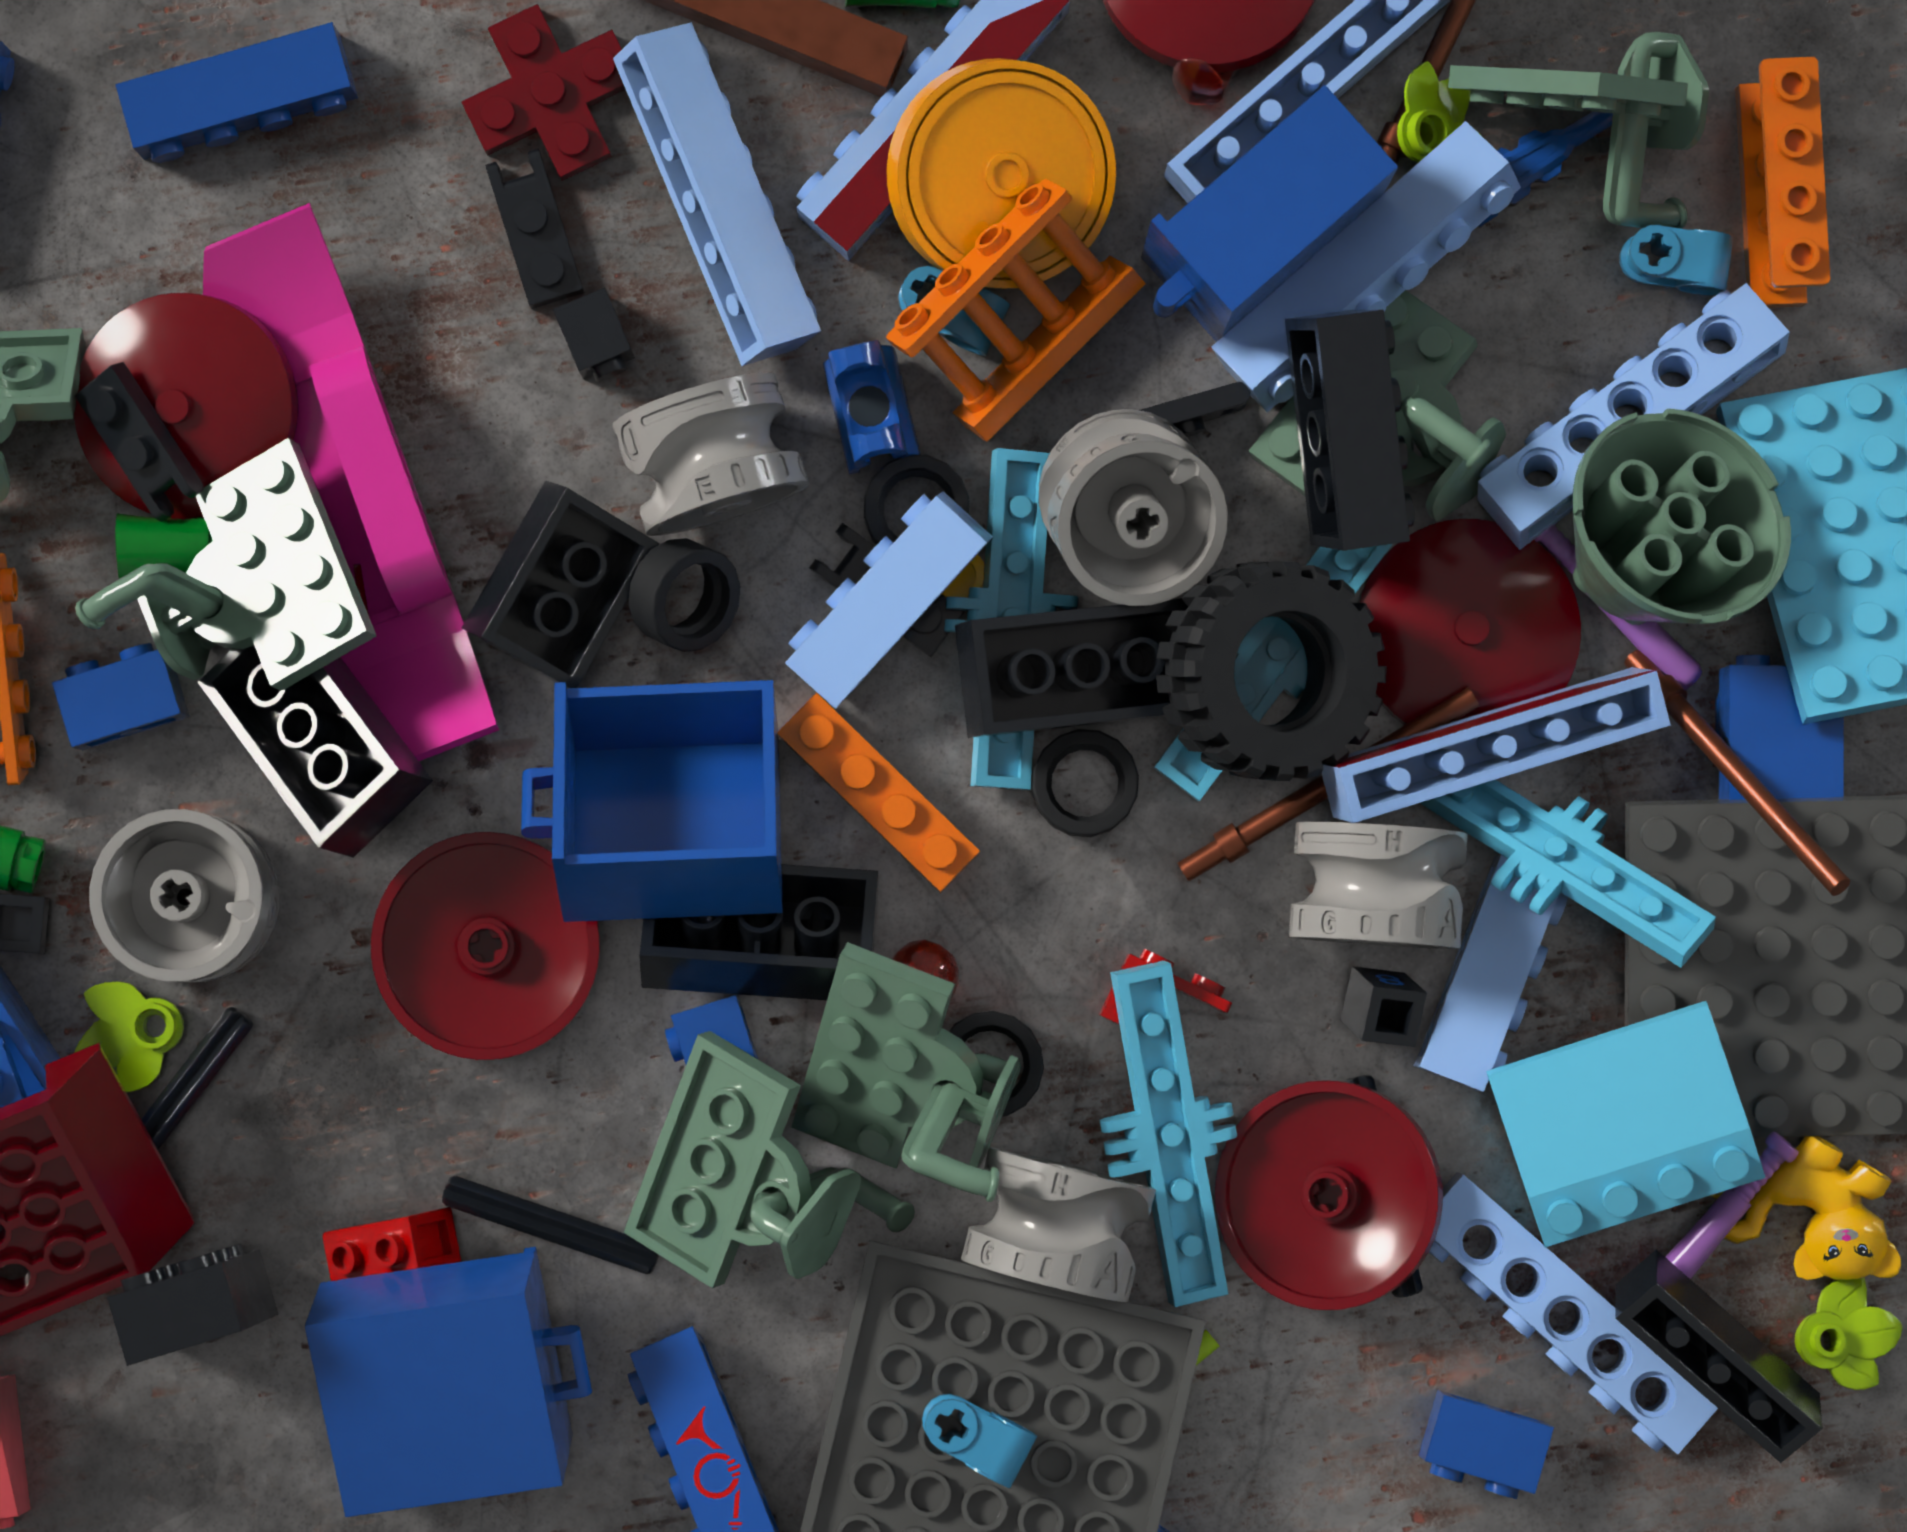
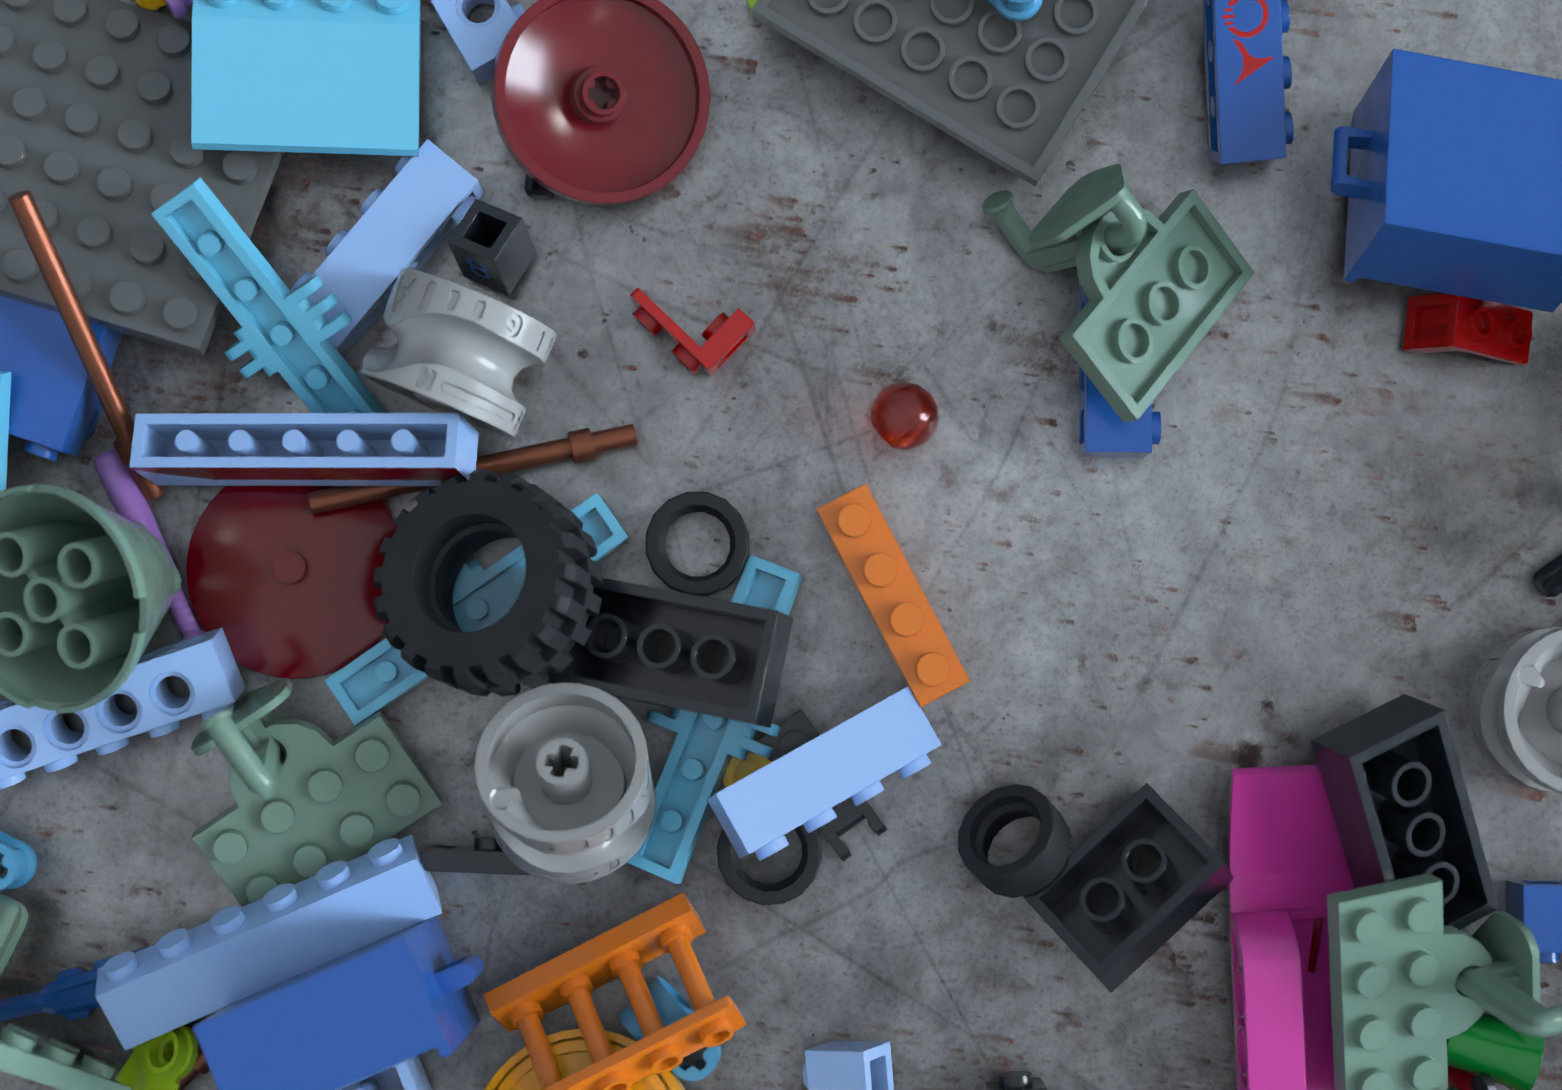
camera: 160 degrees left, 0 degrees up
dark red dish [371,832,600,1060] -> none
black axle [442,1176,659,1274] -> none
blue container [521,680,782,922] -> none
light grey piece [613,372,809,536] -> none
black brick [639,864,878,1001] -> none
sand green plate [791,942,1021,1202] -> none
blue piece [823,340,921,475] -> none
black tyre [949,1011,1044,1117] -> none
light grey piece [961,1147,1156,1302] -> none
medium azure hinge [1099,960,1237,1307] -> none
black brick [1285,310,1415,551] -> none

